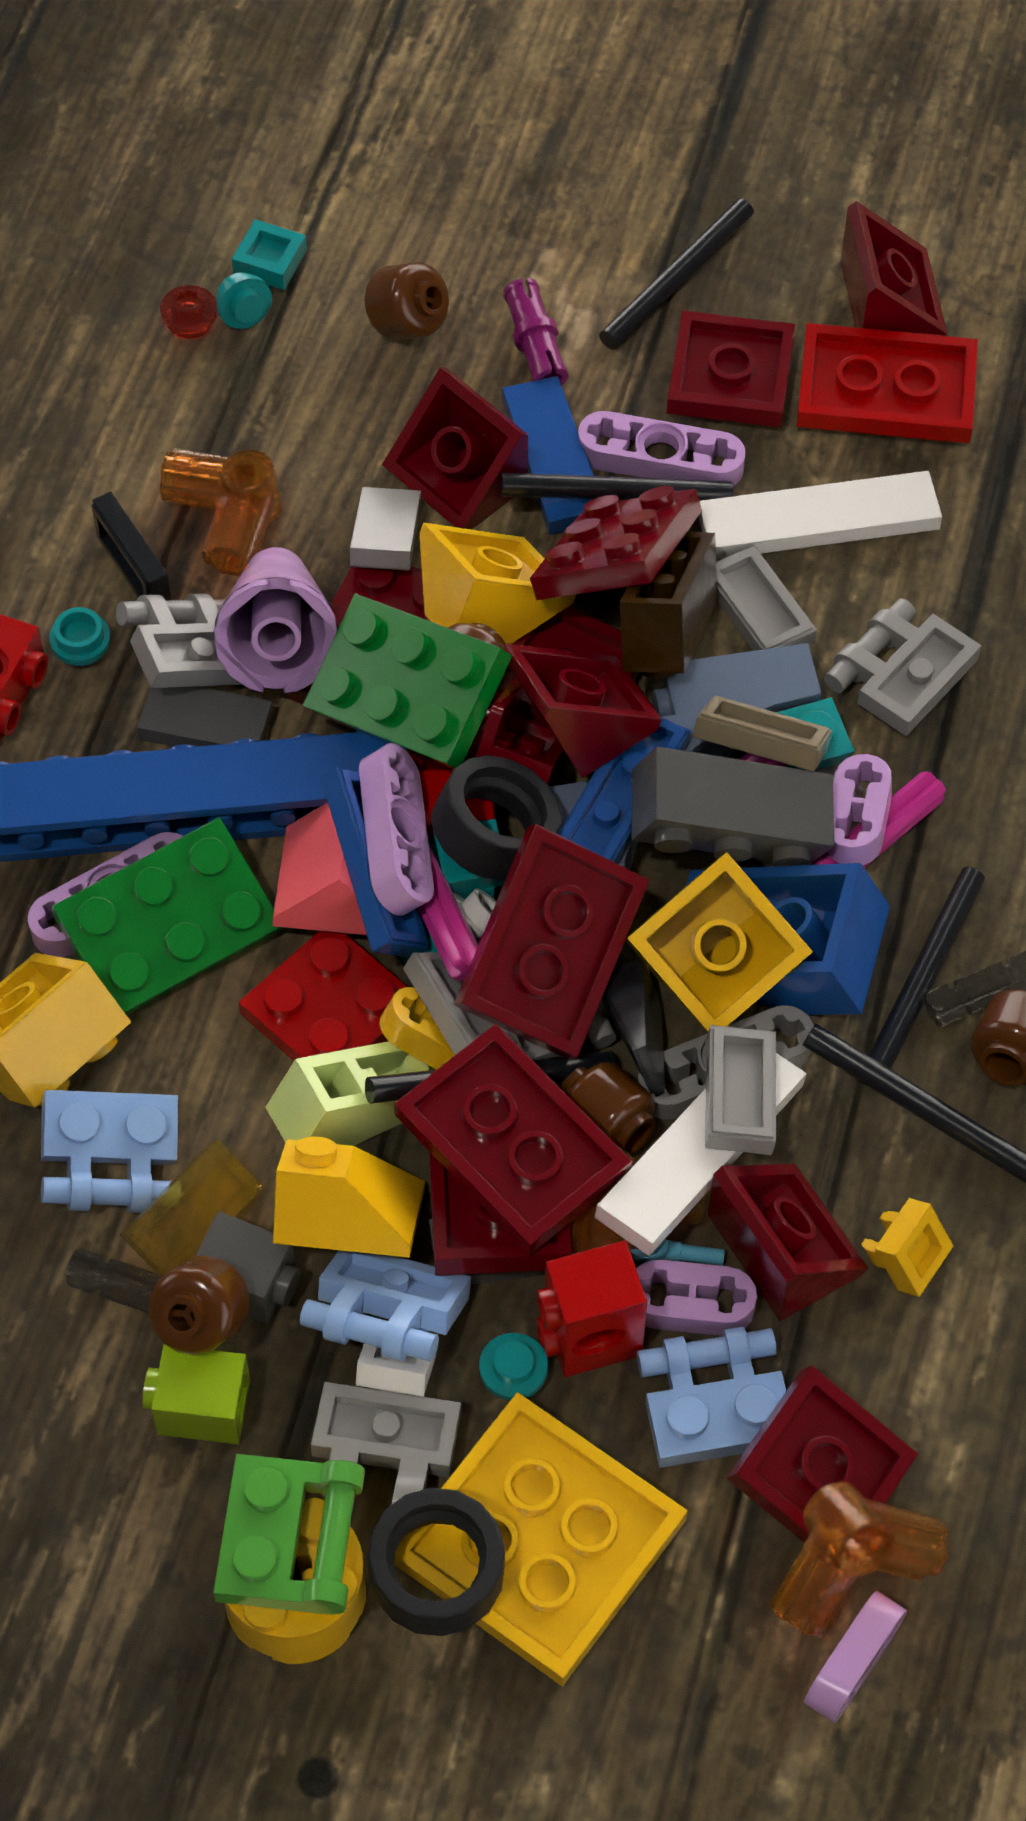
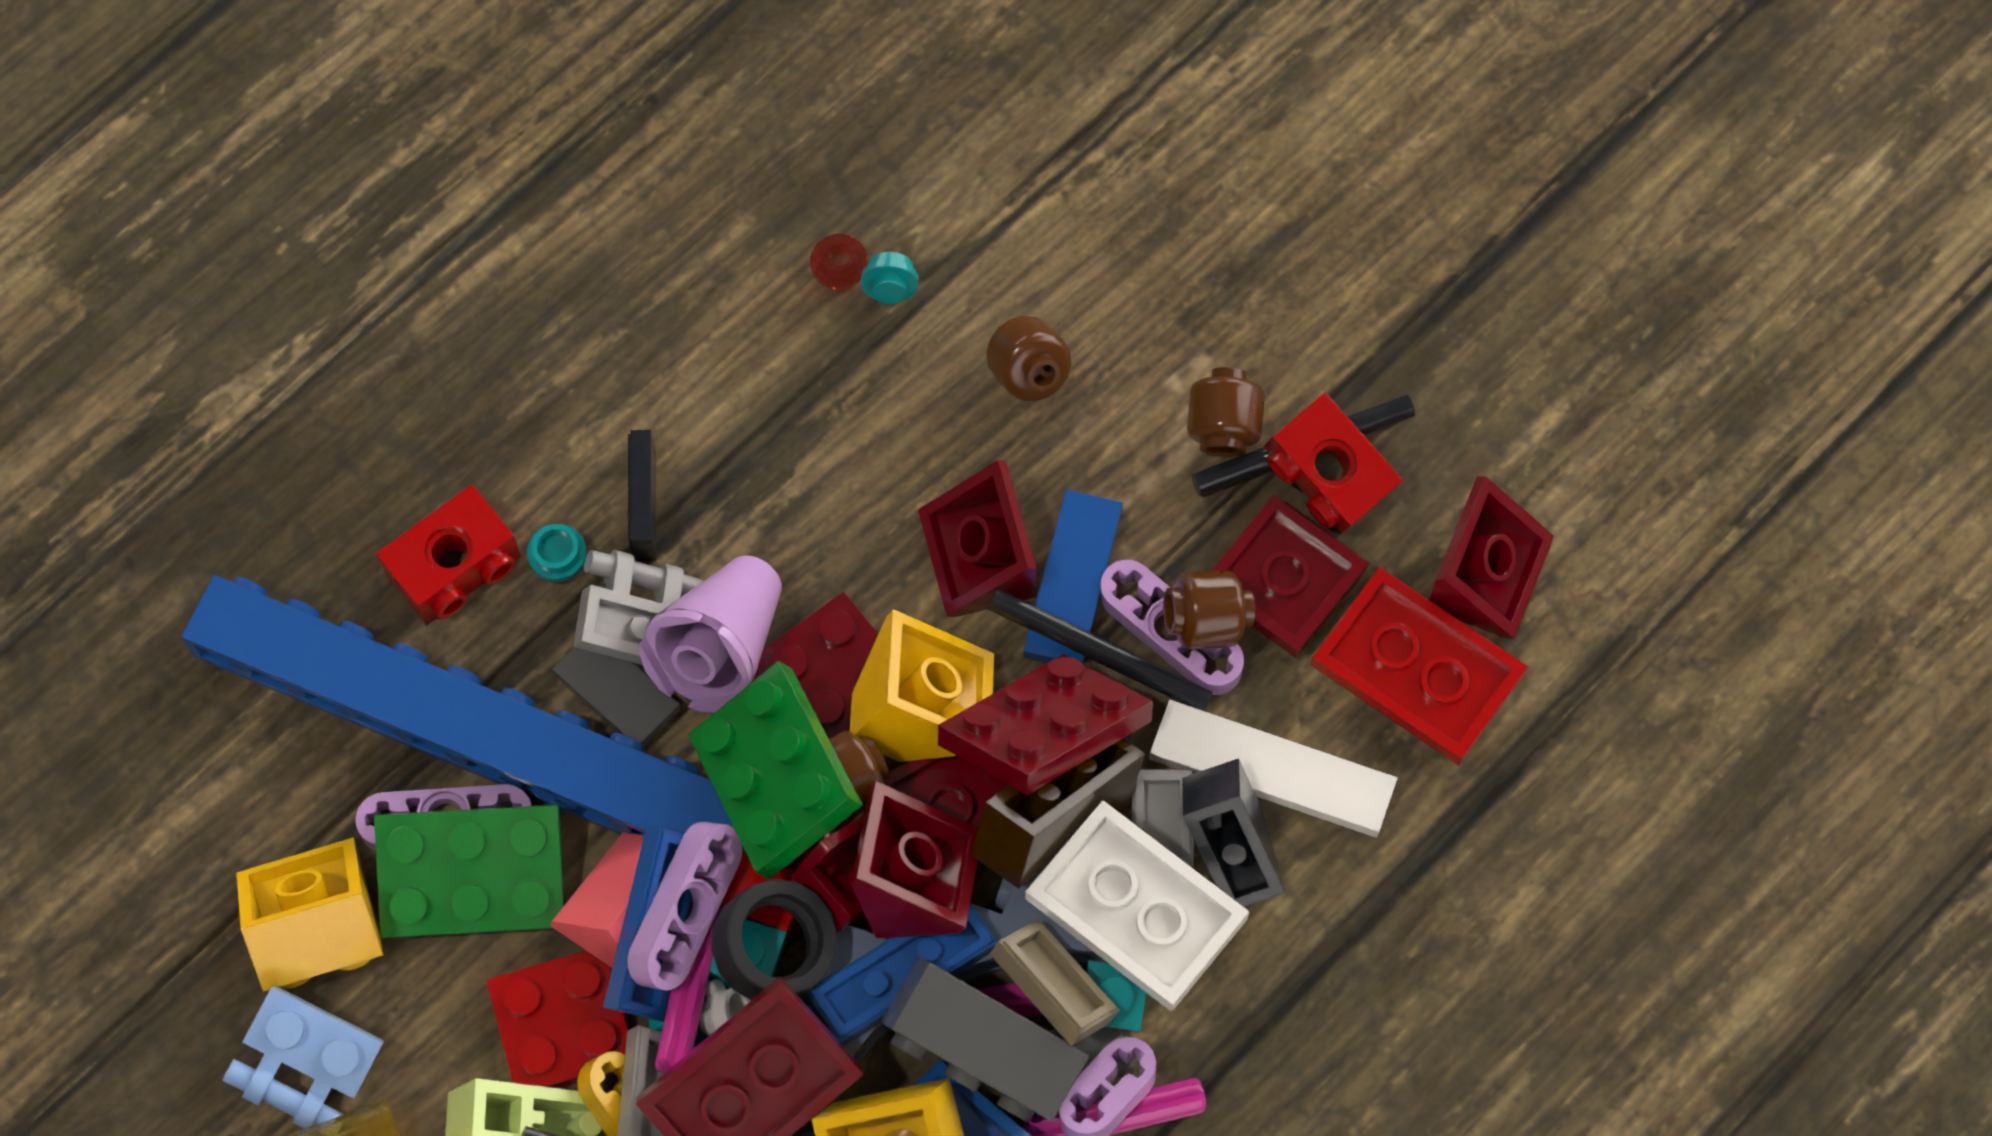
camera: 30 degrees right, 10 degrees up
clear orange piece [159,448,283,577] -> none
teal plate [231,219,307,290] -> none
light grey tile [350,487,421,571] -> none
magenta pin [503,278,568,386] -> none
light grey plate [824,598,982,736] -> none
none -> white plate [1025,800,1249,1012]
none -> reddish brown head [1163,571,1255,649]
none -> black slope [1182,758,1285,907]
none -> reddish brown head [1187,367,1265,457]
none -> red brick [1263,392,1403,534]

